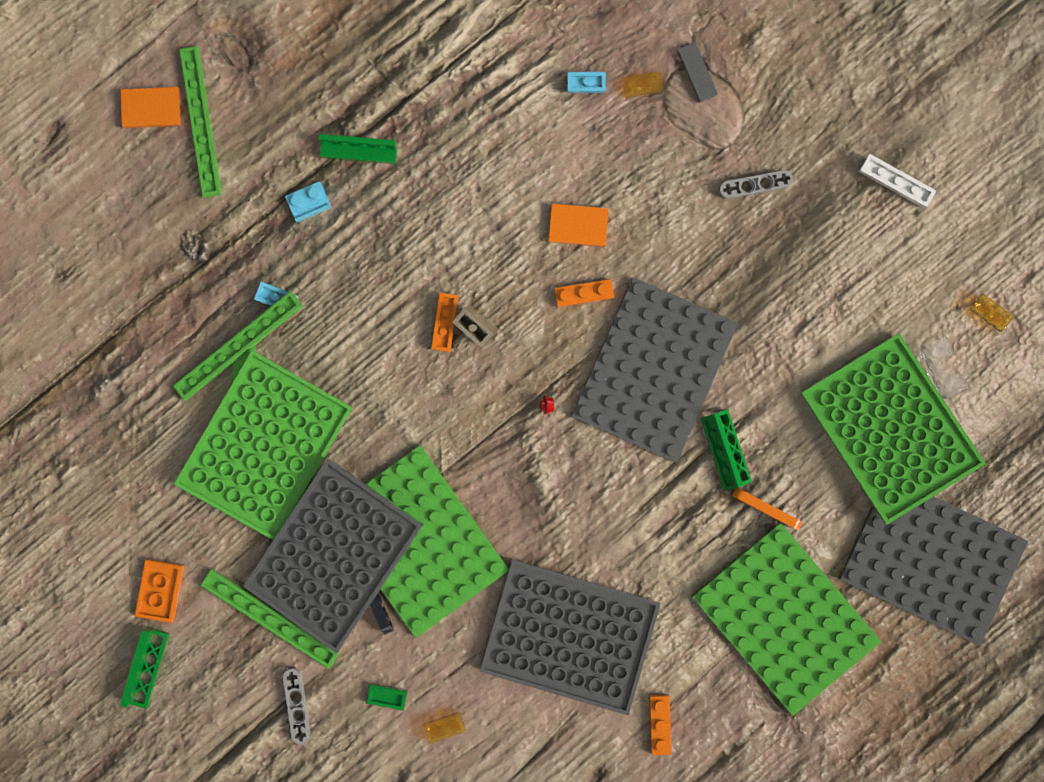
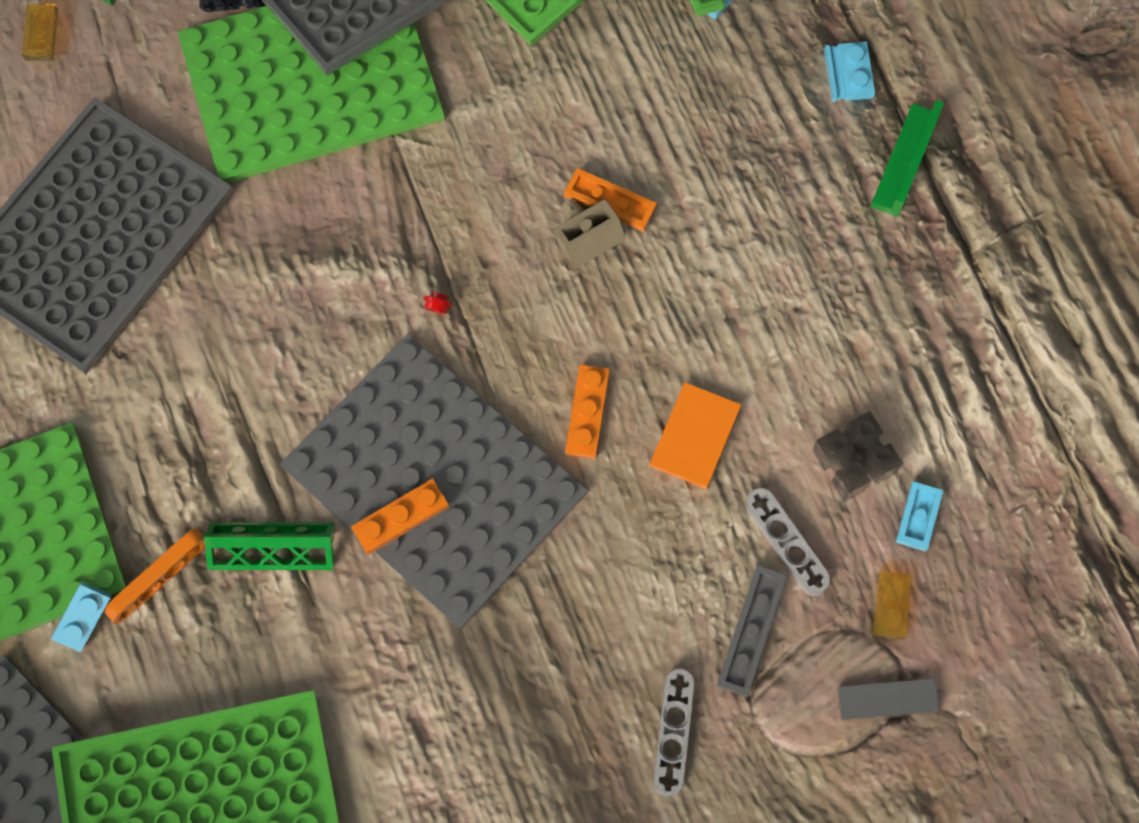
camera: 110 degrees right, 15 degrees down
none -> medium azure plate [51,581,111,652]
none -> orange plate [351,478,449,555]
none -> dark grey plate [716,565,787,697]
none -> light grey beam [746,488,830,596]
none -> clear smoke brick [812,411,903,502]

